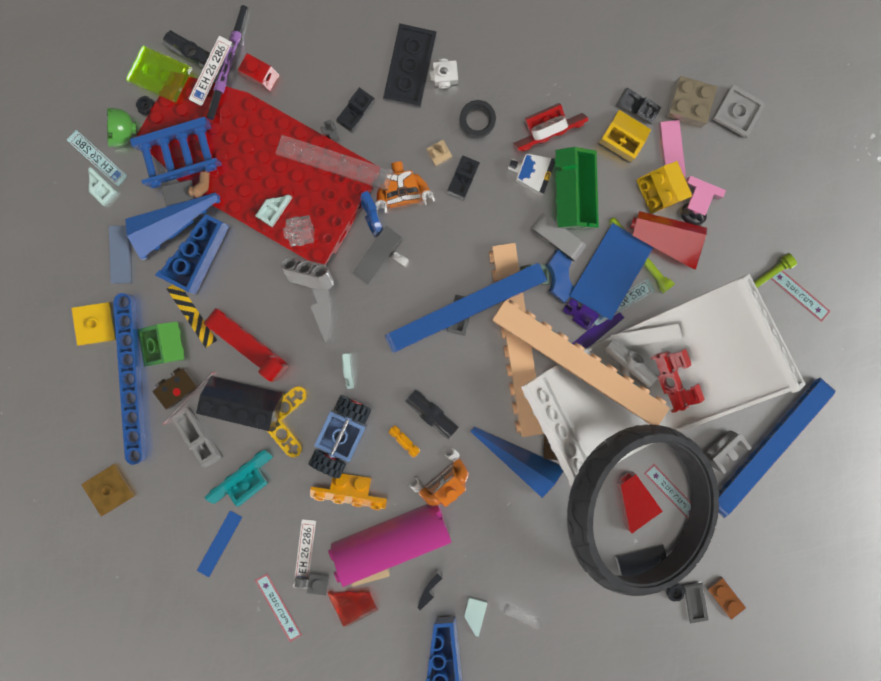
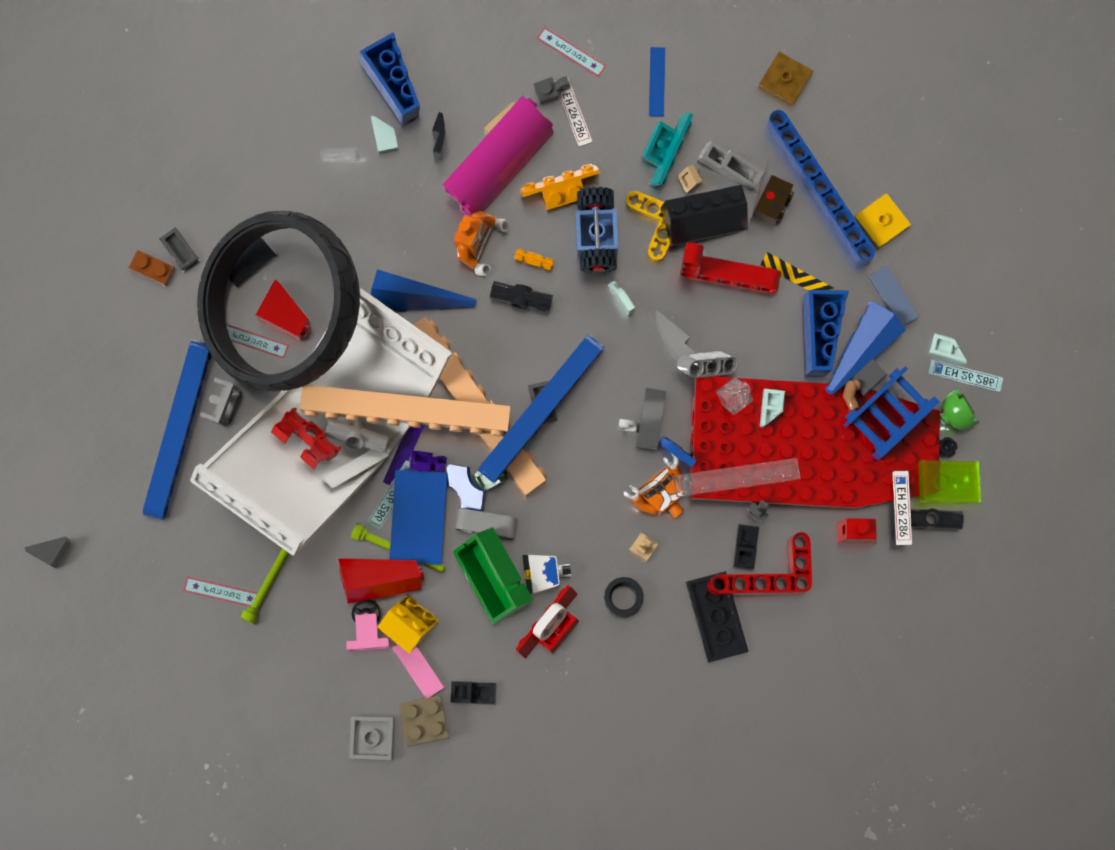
camera: 155 degrees right, 10 degrees down
bright green slope [137,322,184,367] -> none
piece [206,5,248,120] -> none
clear red slope [327,590,378,628] -> none
white brick [430,59,458,89] -> none
black slope [447,155,480,201] -> none
yellow slope [598,110,651,163] -> none
black plate [666,583,685,602] -> none
none -> tan tile [678,165,705,193]
none -> red beam [707,532,812,596]

